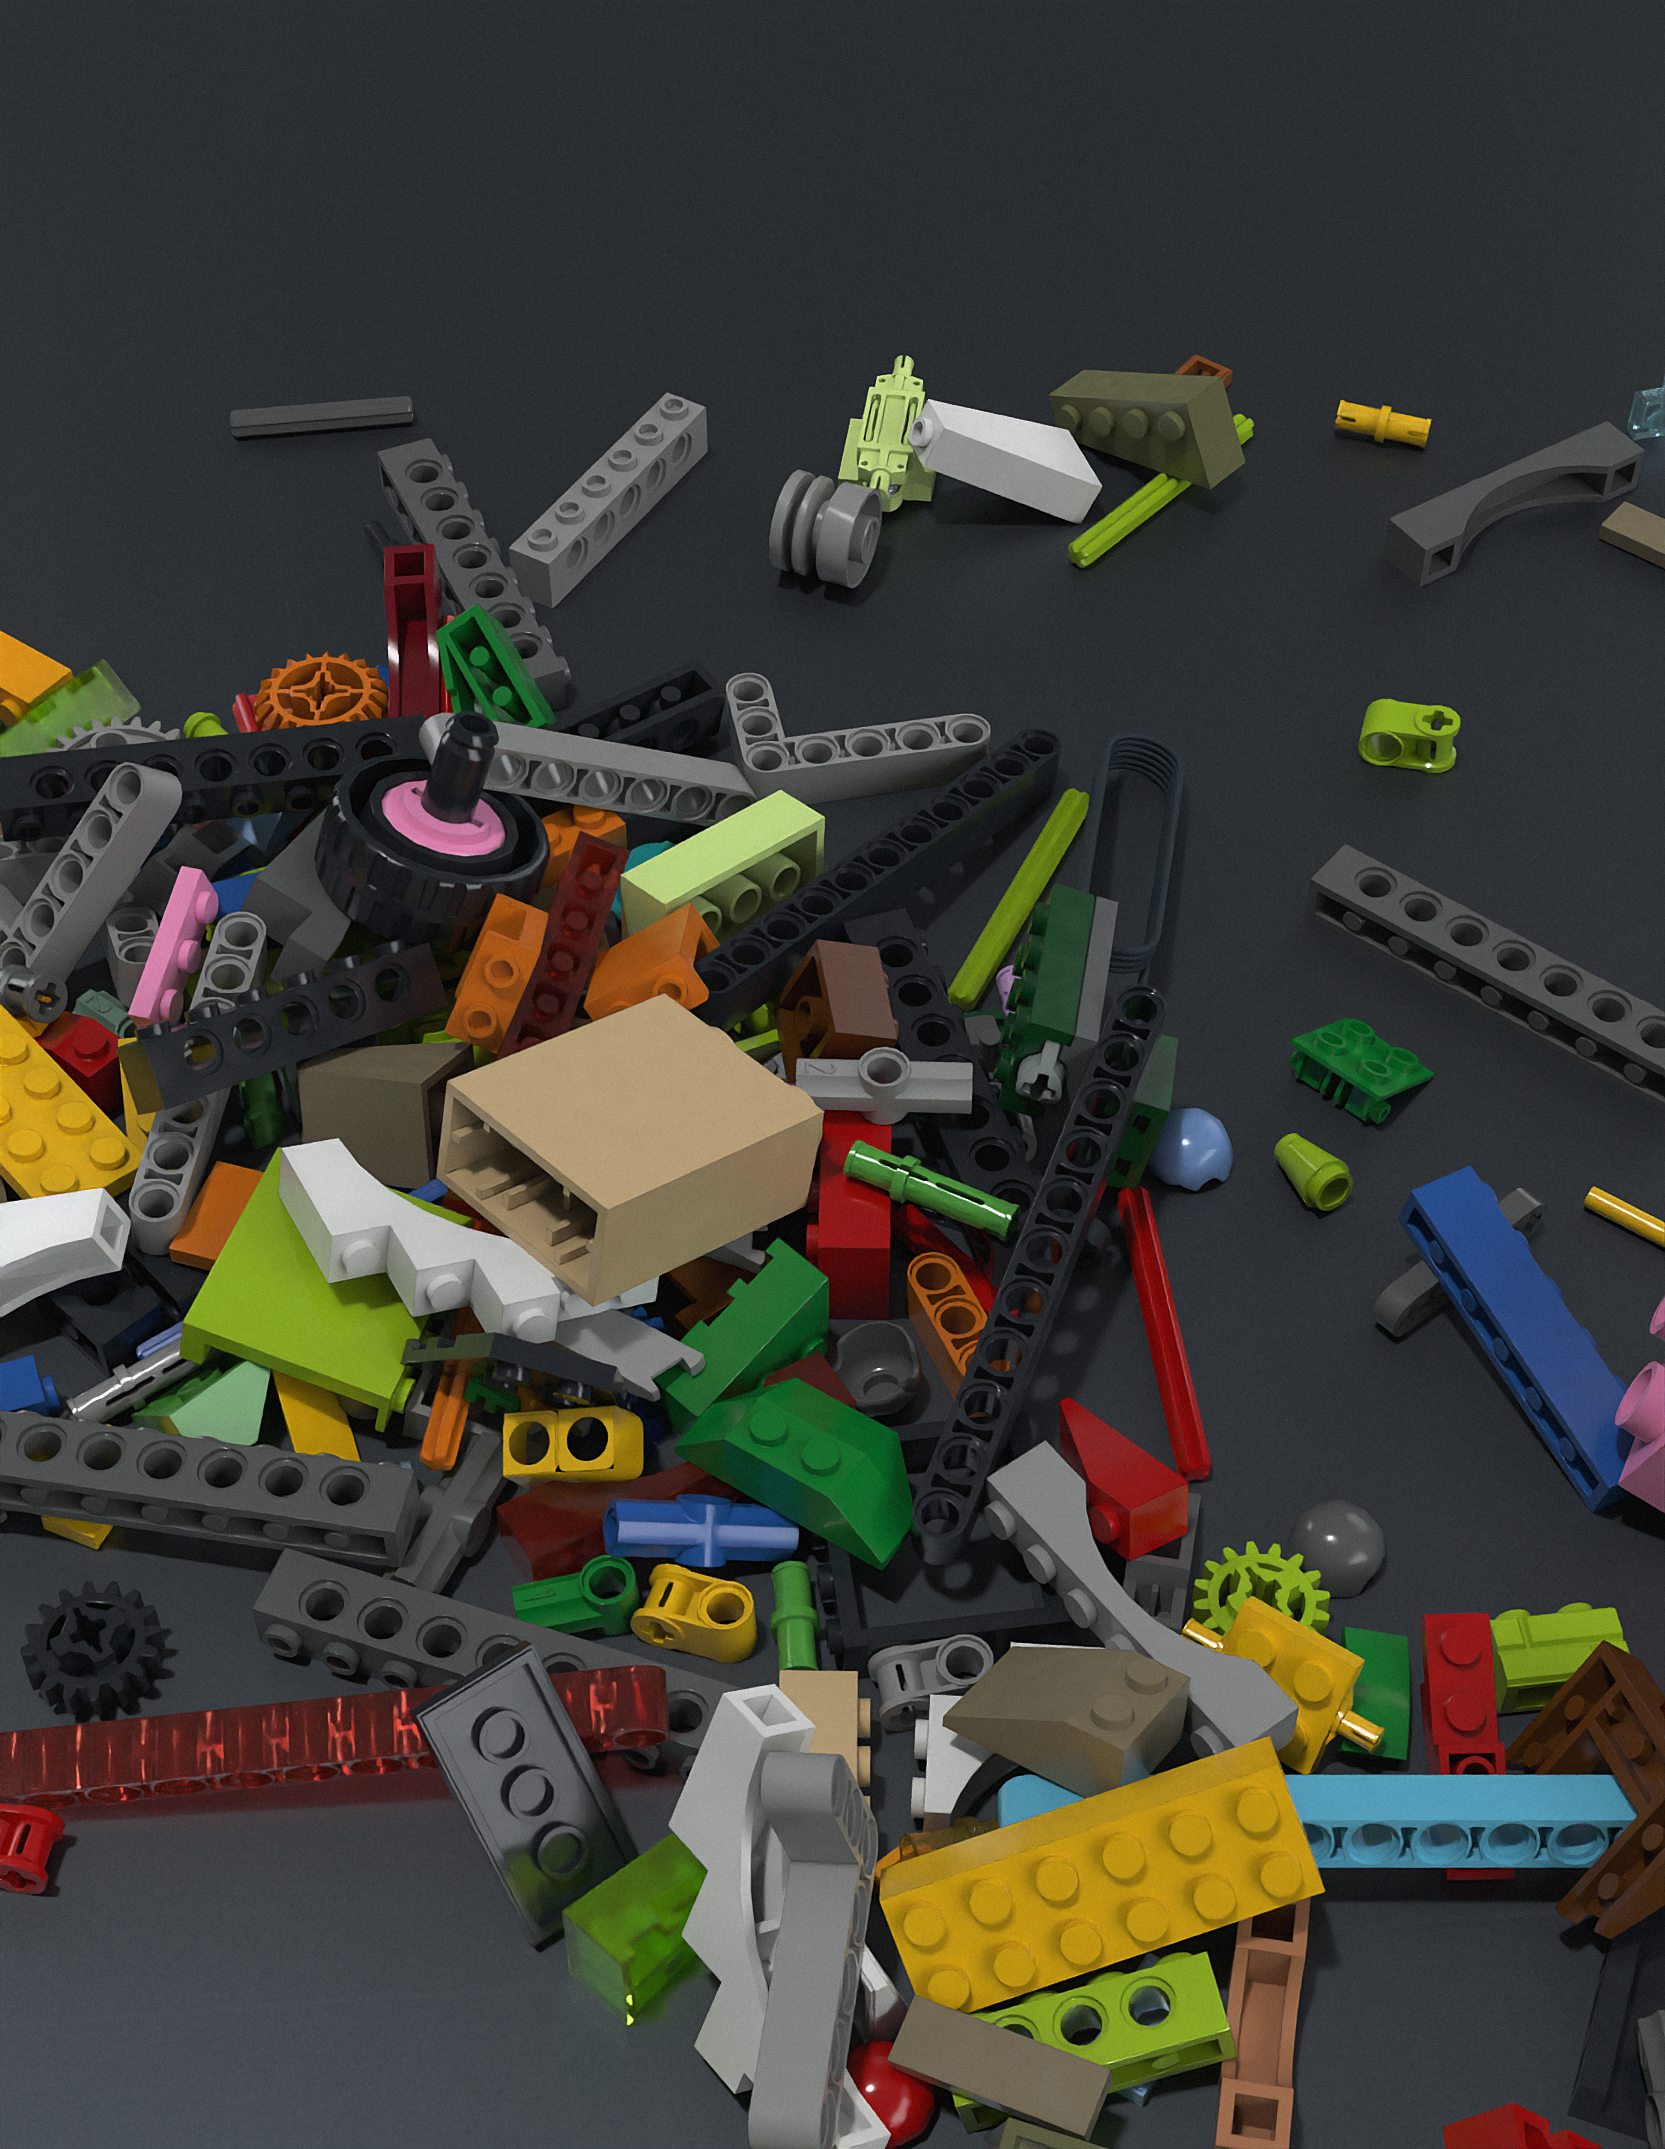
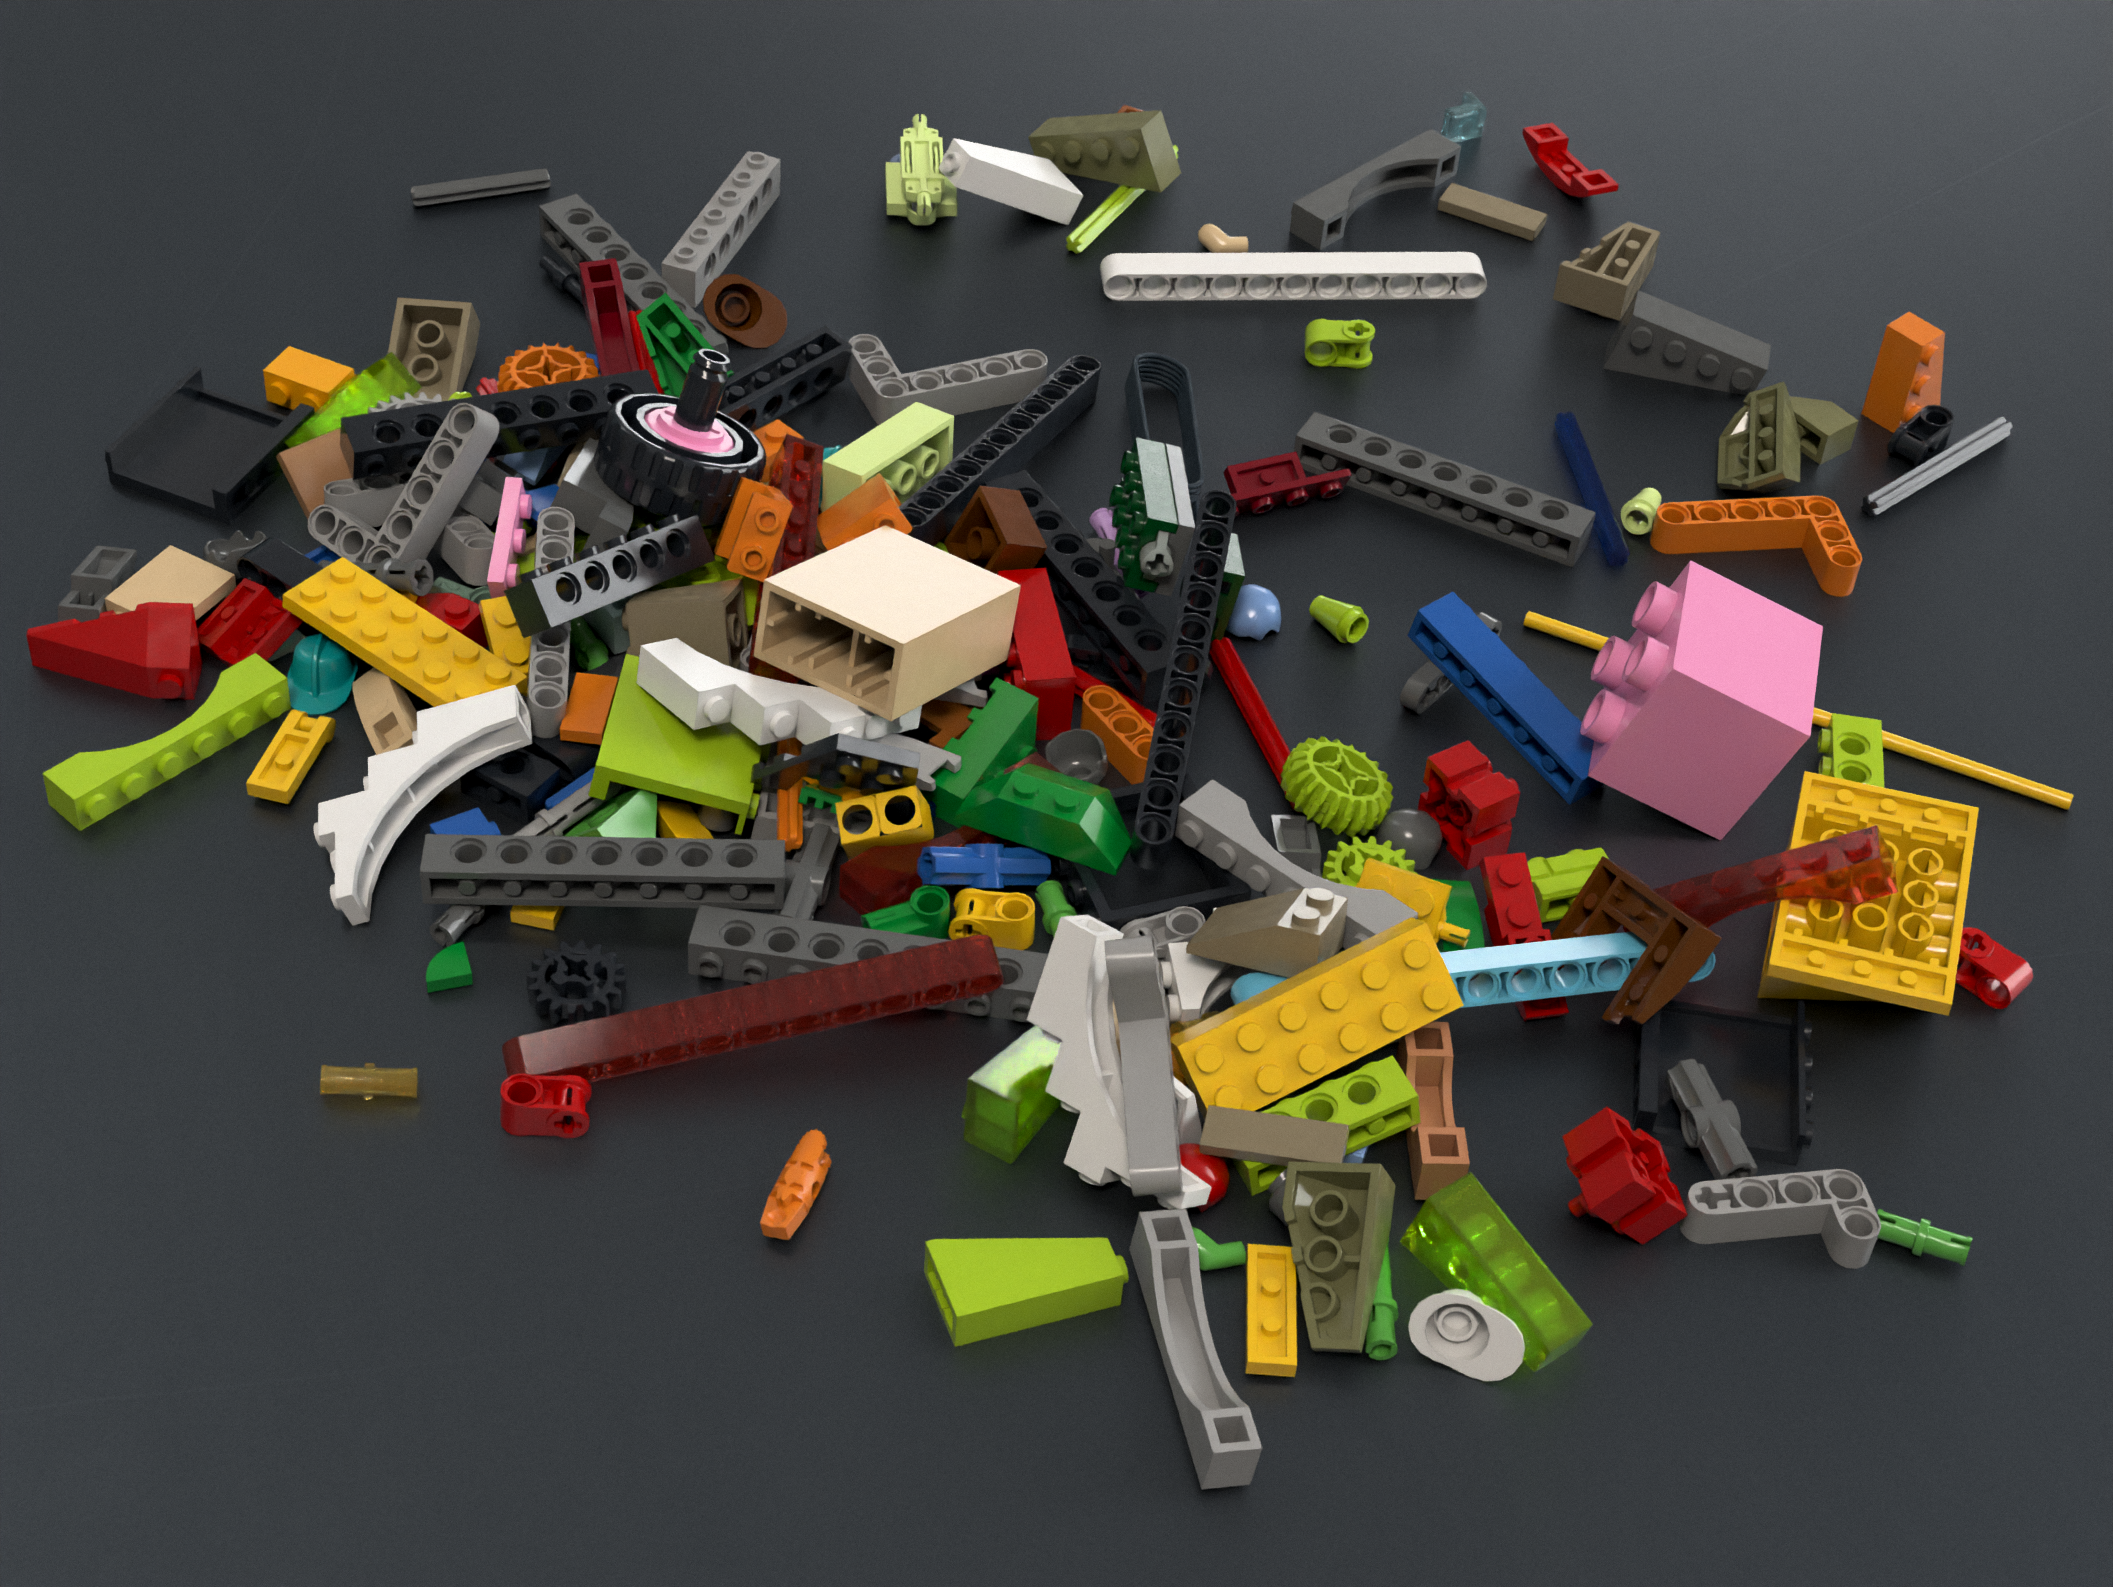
camera: 15 degrees left, 5 degrees down
black tile [409,1640,647,1946] -> none
light grey beam [418,713,759,827] -> none
light grey wheel [769,469,882,589] -> none
light grey piece [796,1047,973,1125] -> none
bright green pin [844,1140,1021,1242] -> none
lime axle [948,788,1090,1012] -> none
red slope [1059,1397,1189,1562] -> none
green hinge [1289,1018,1435,1124] -> none
yellow pin [1334,400,1432,449] -> none
none -> dark tan slope [380,298,480,403]
none -> reddish brown piece [703,274,788,348]
none -> orange hinge [760,1129,832,1240]
none -> white beam [1100,252,1487,301]
none -> tan arm [1198,224,1248,253]
none -> dark red bracket [1223,451,1352,517]
none -> lime gear [1280,736,1394,837]
none -> red brick [1418,740,1520,870]

